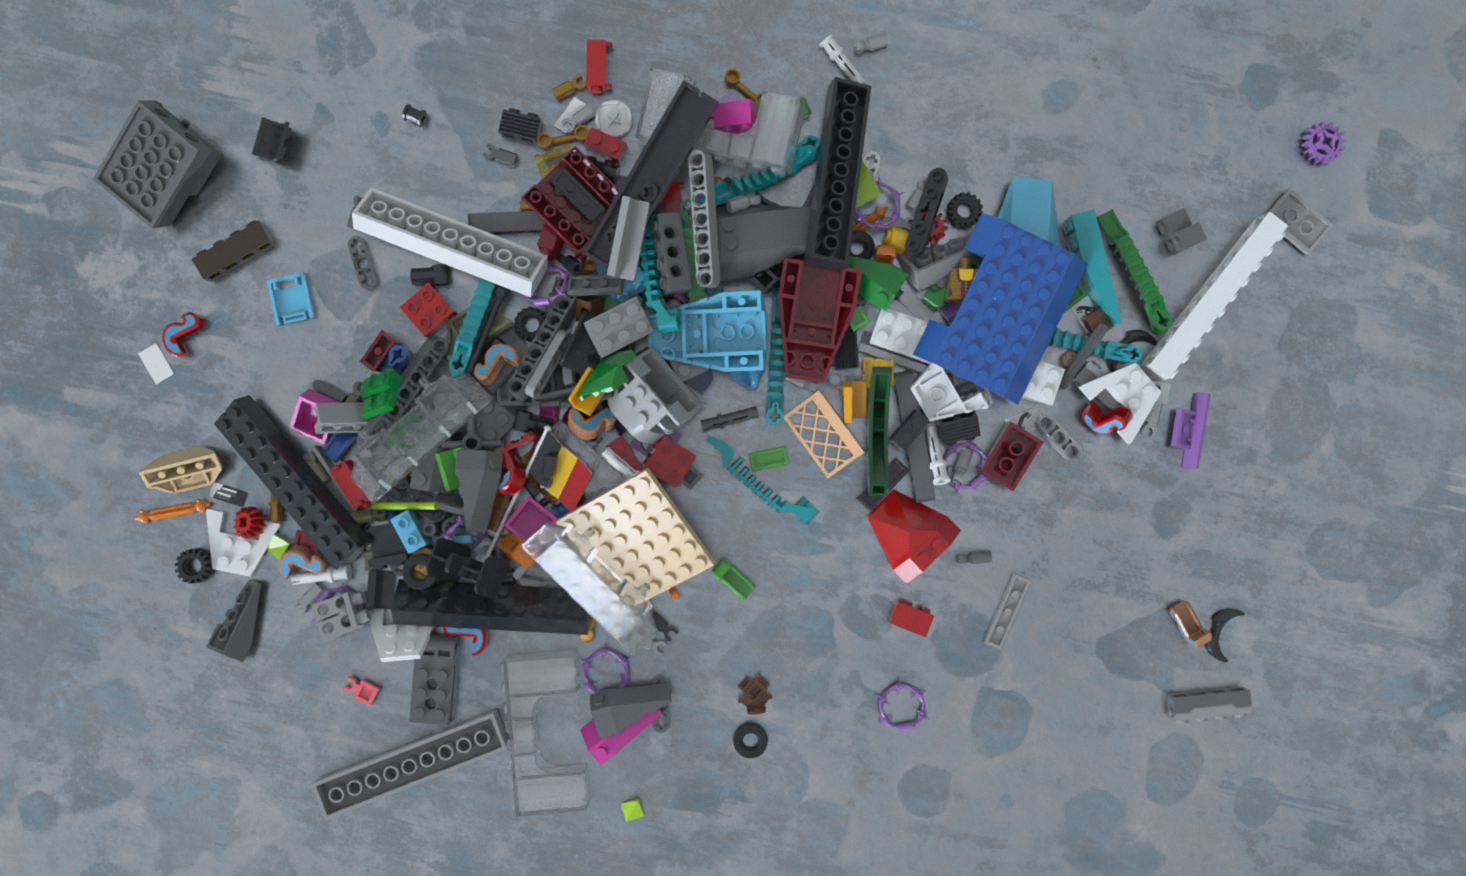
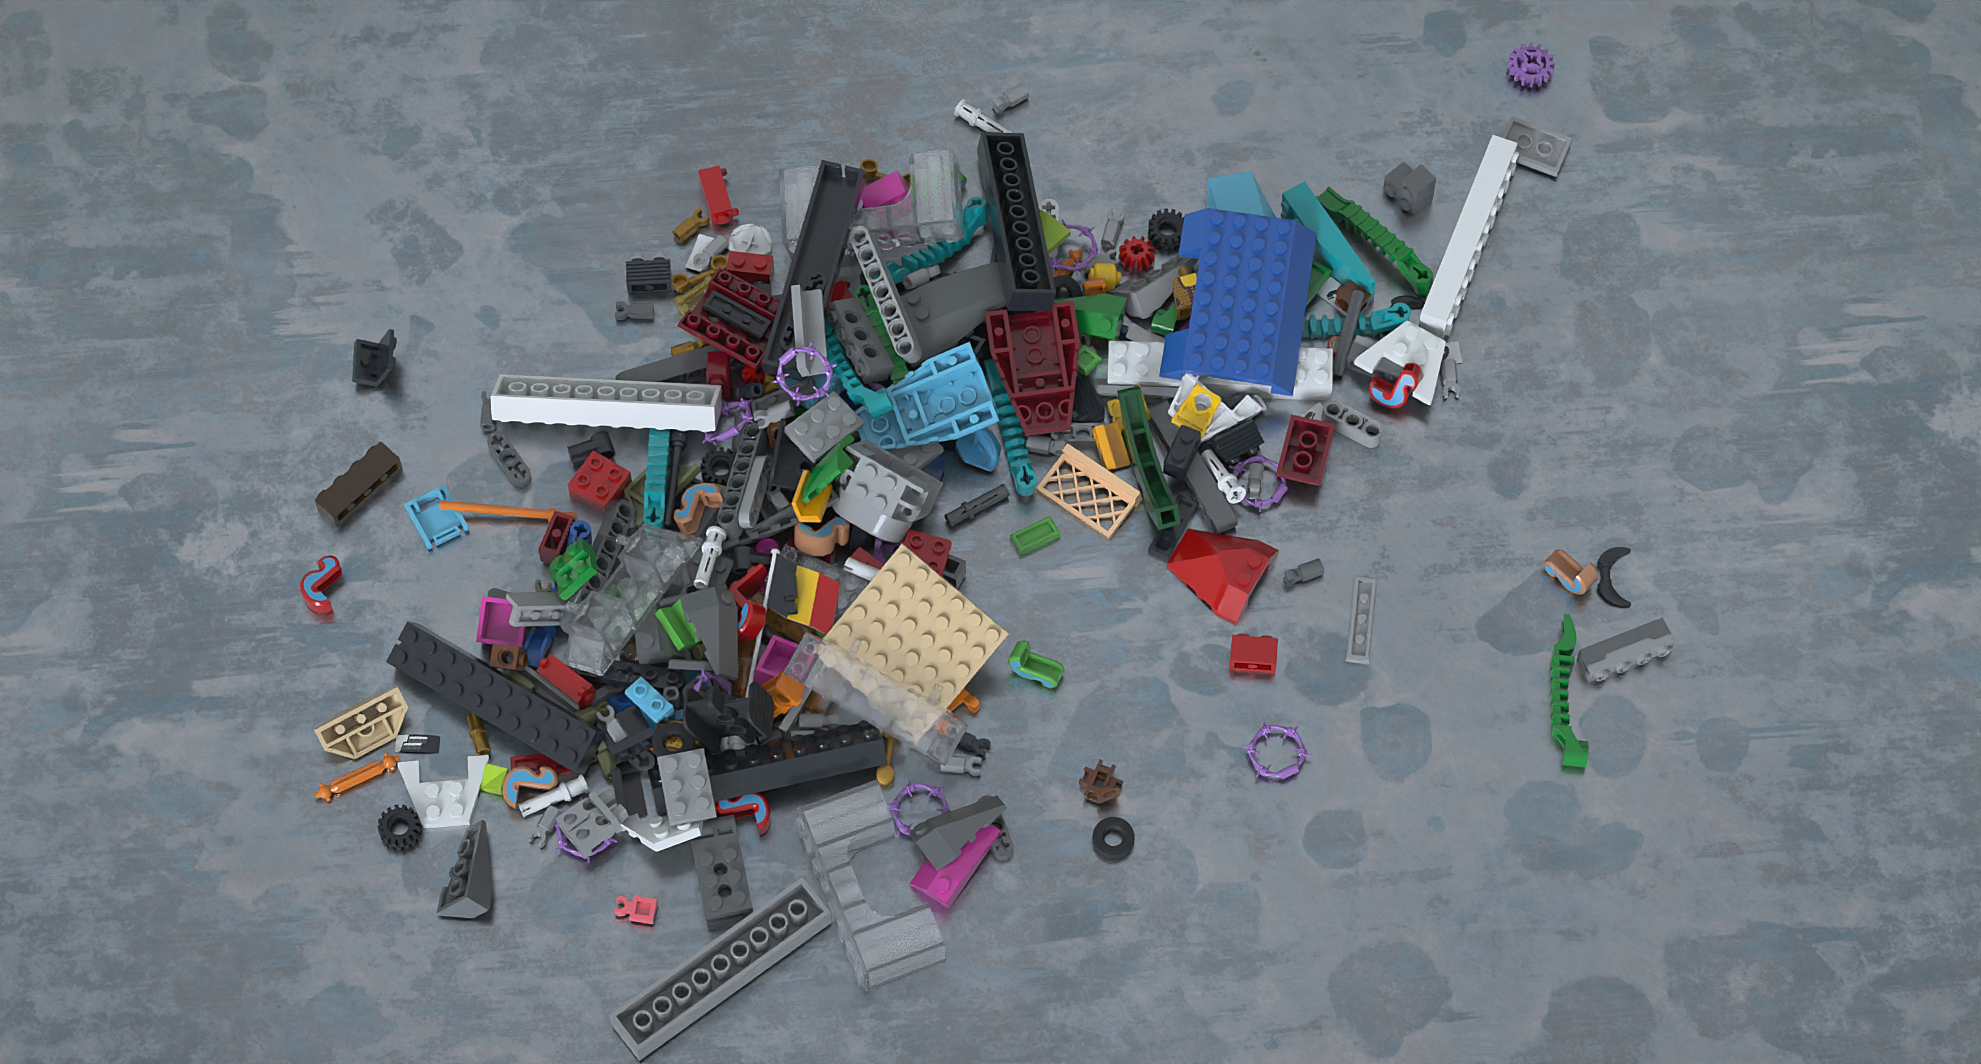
camera: 15 degrees left, 25 degrees down
dark grey piece [93,100,219,228] -> none
white sticker [138,343,174,384] -> none
red gear [233,506,267,539] -> none
lime bar [371,502,439,510] -> none
black bush [402,104,427,127] -> none
lime slope [621,797,645,822] -> none
teal piece [706,436,819,526] -> none
black piece [905,168,948,258] -> none
medium lavender bracket [1171,393,1211,470] -> none
none -> orange bar [439,500,577,522]
none -> reddish brown brick [489,643,528,672]
none -> light grey bar [597,705,630,744]
none -> light grey plate [657,748,717,826]
none -> white pin [694,526,727,590]
none -> light grey bar [753,400,795,429]
none -> medium lavender piece [772,341,837,406]
none -> yellow piece [1171,384,1222,439]
none -> green piece [1550,614,1589,768]

